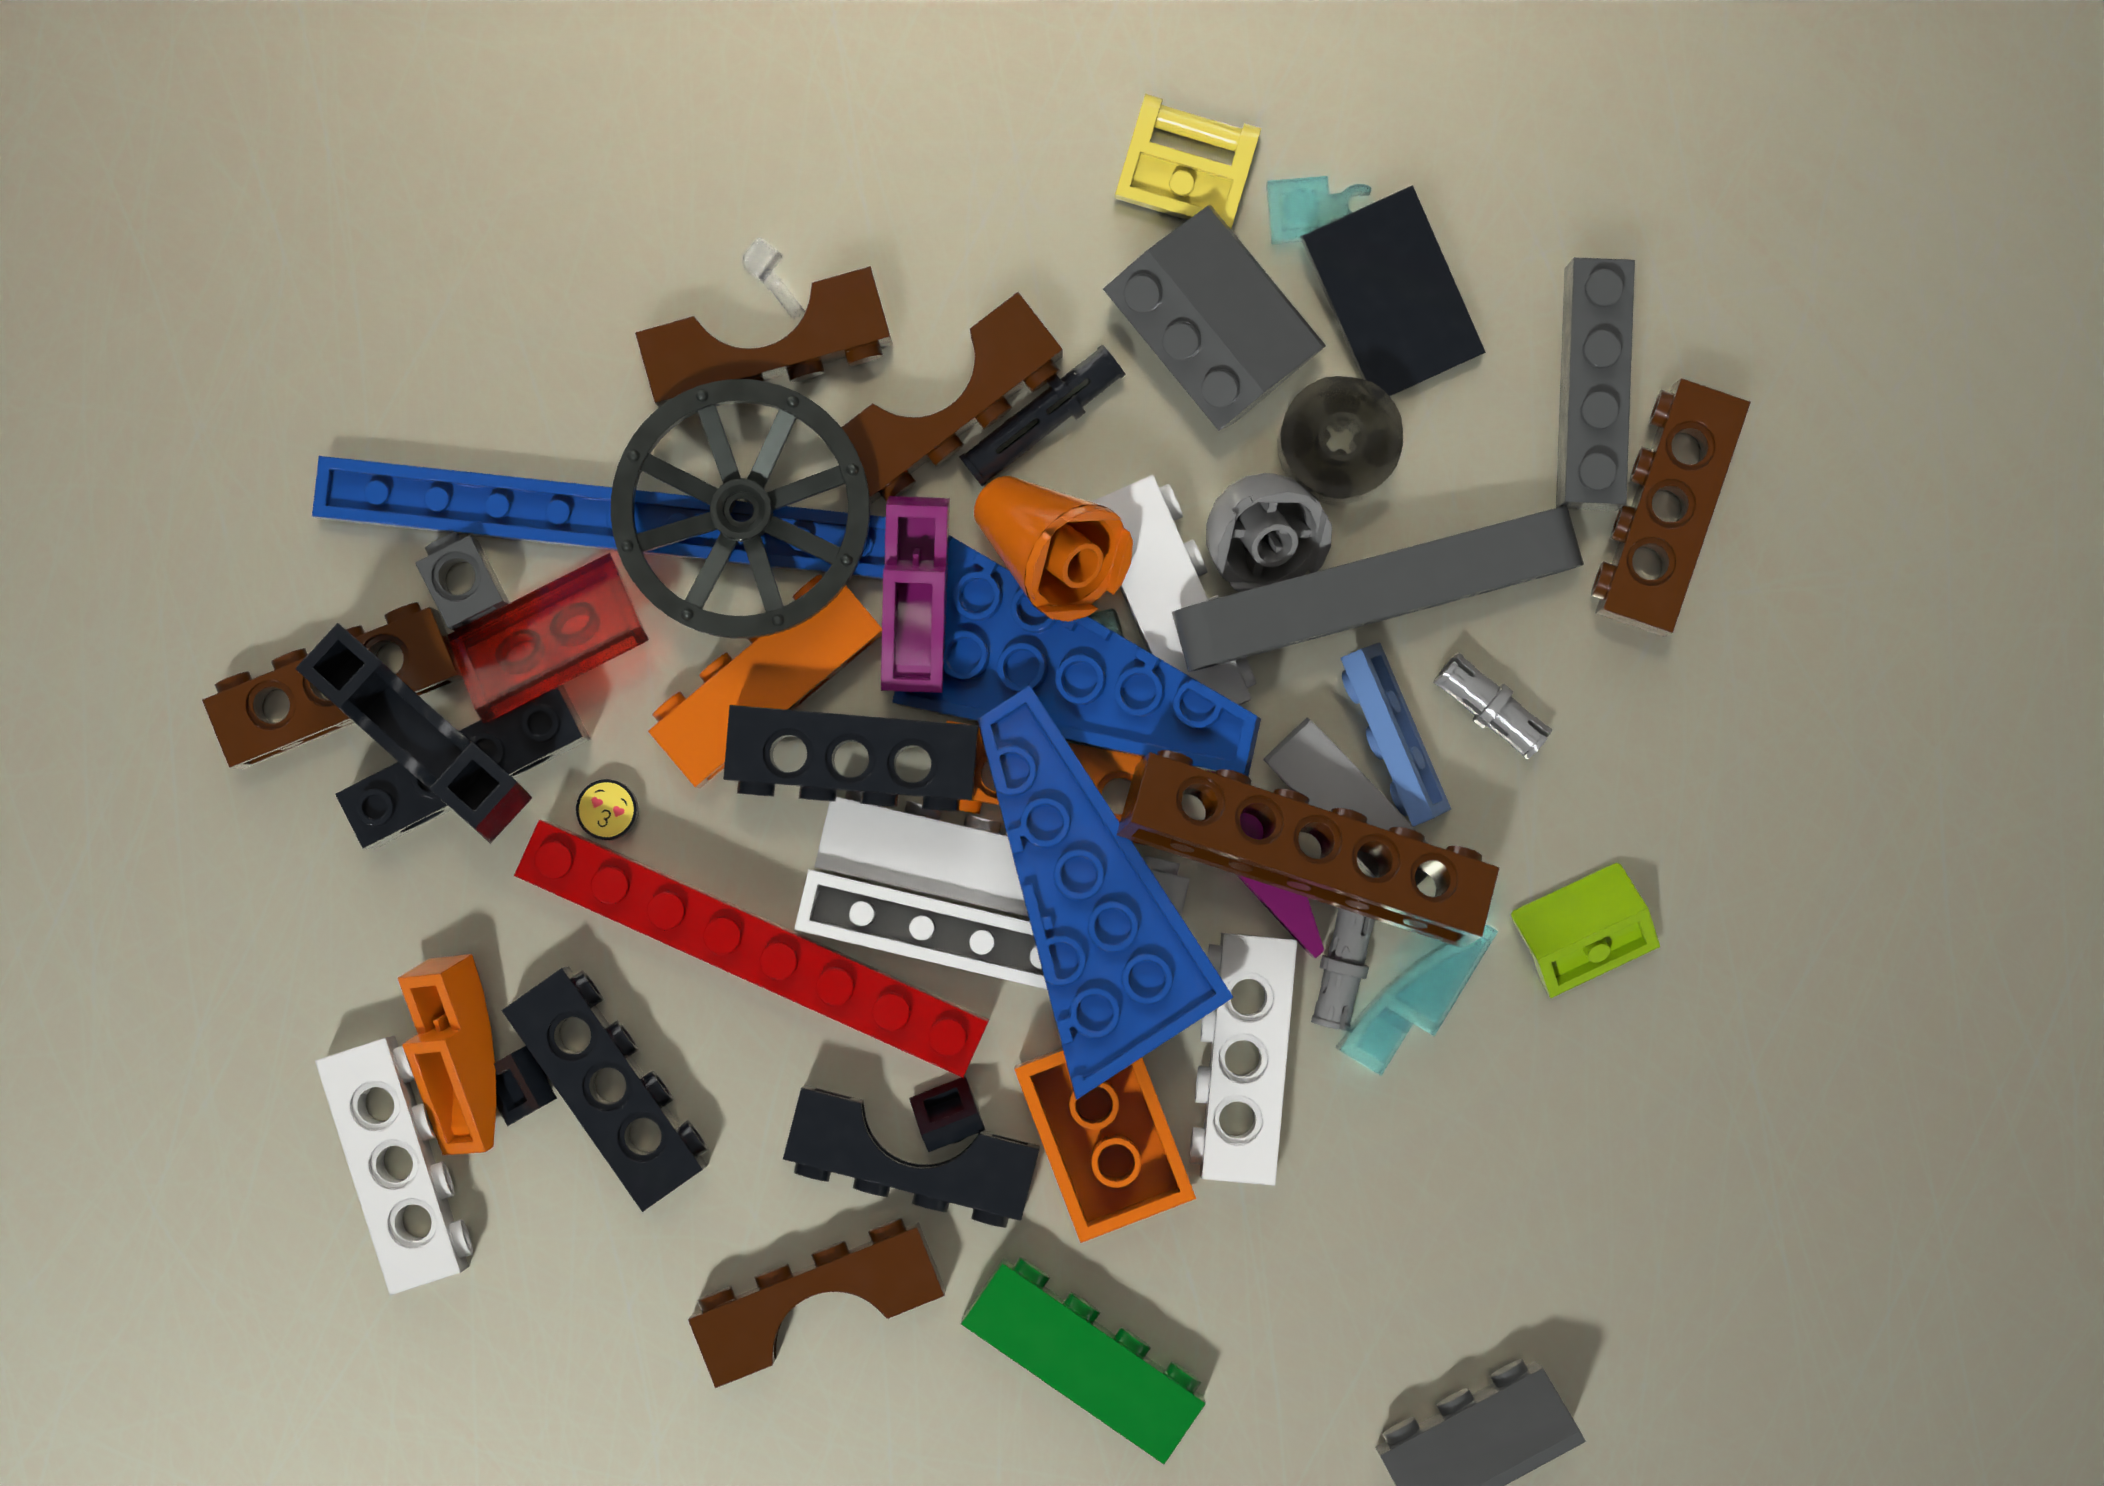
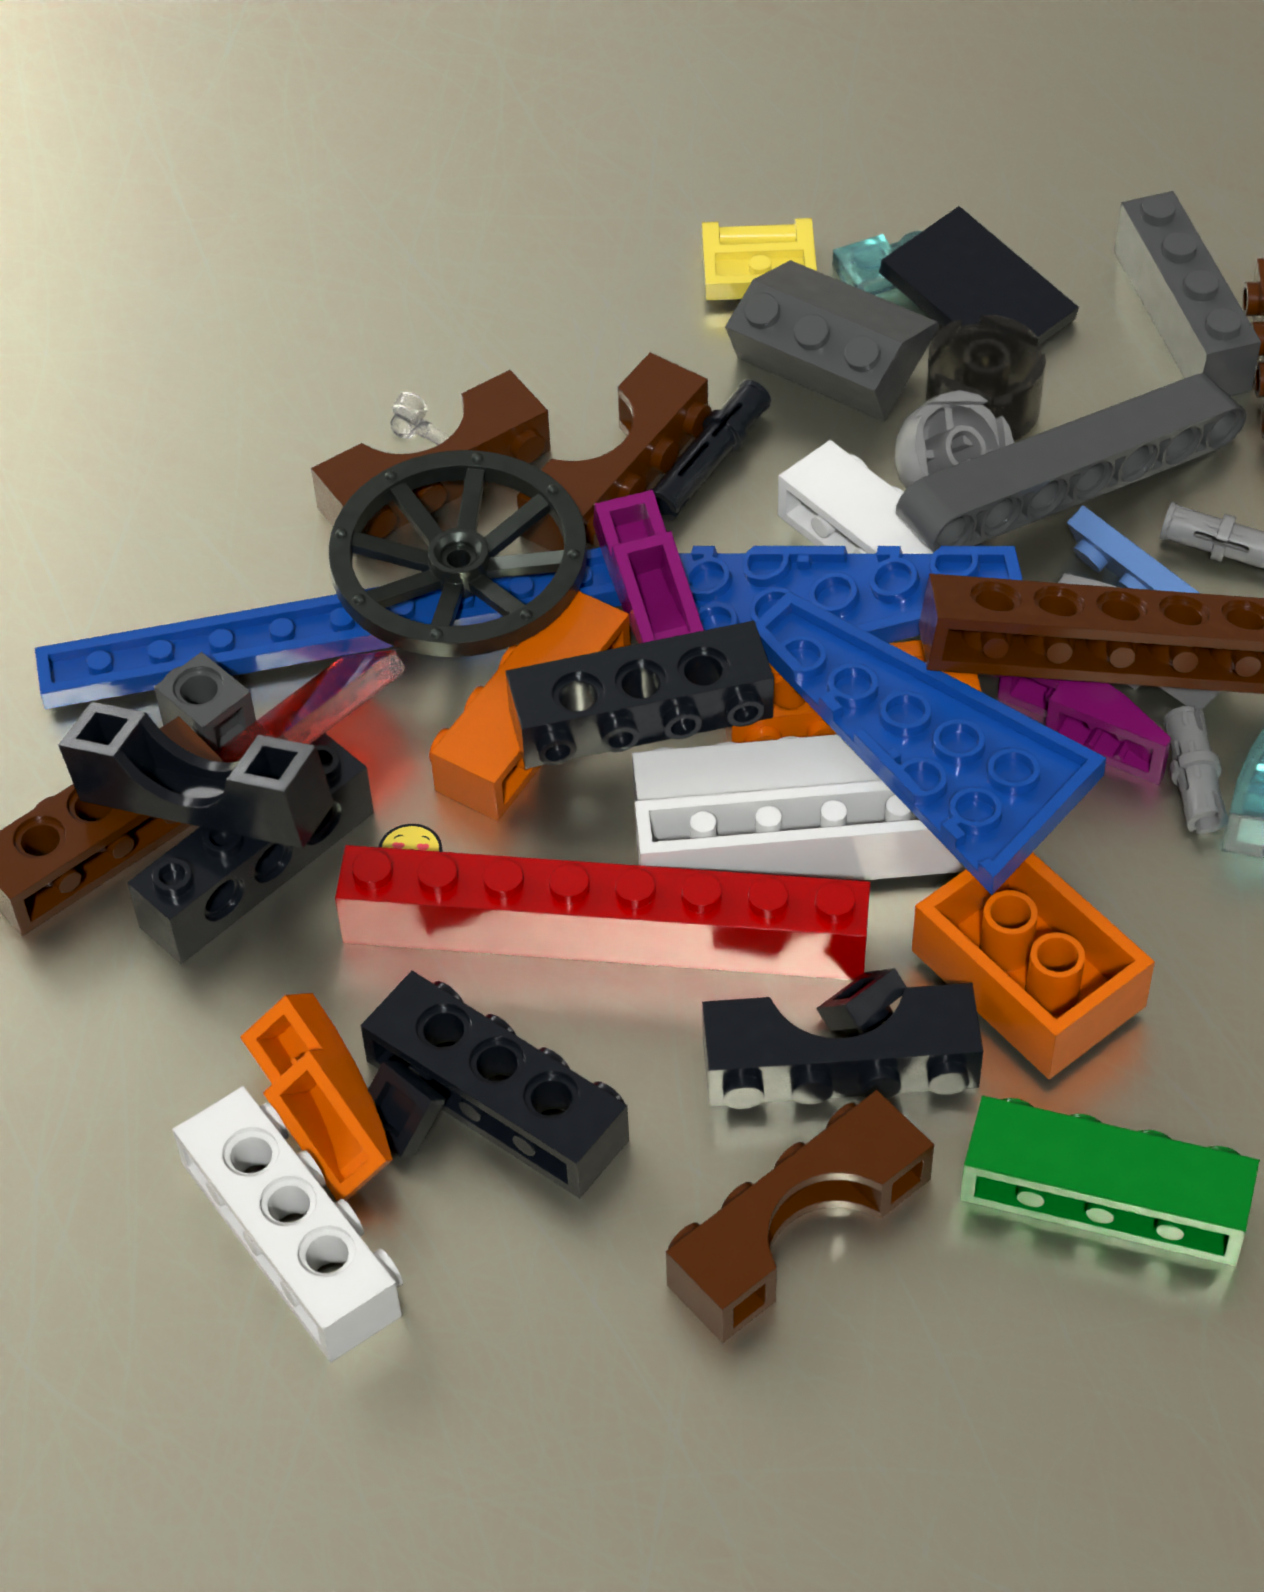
camera: 15 degrees left, 35 degrees down
orange cone [974,476,1133,622] -> none
white brick [1189,933,1297,1186] -> none

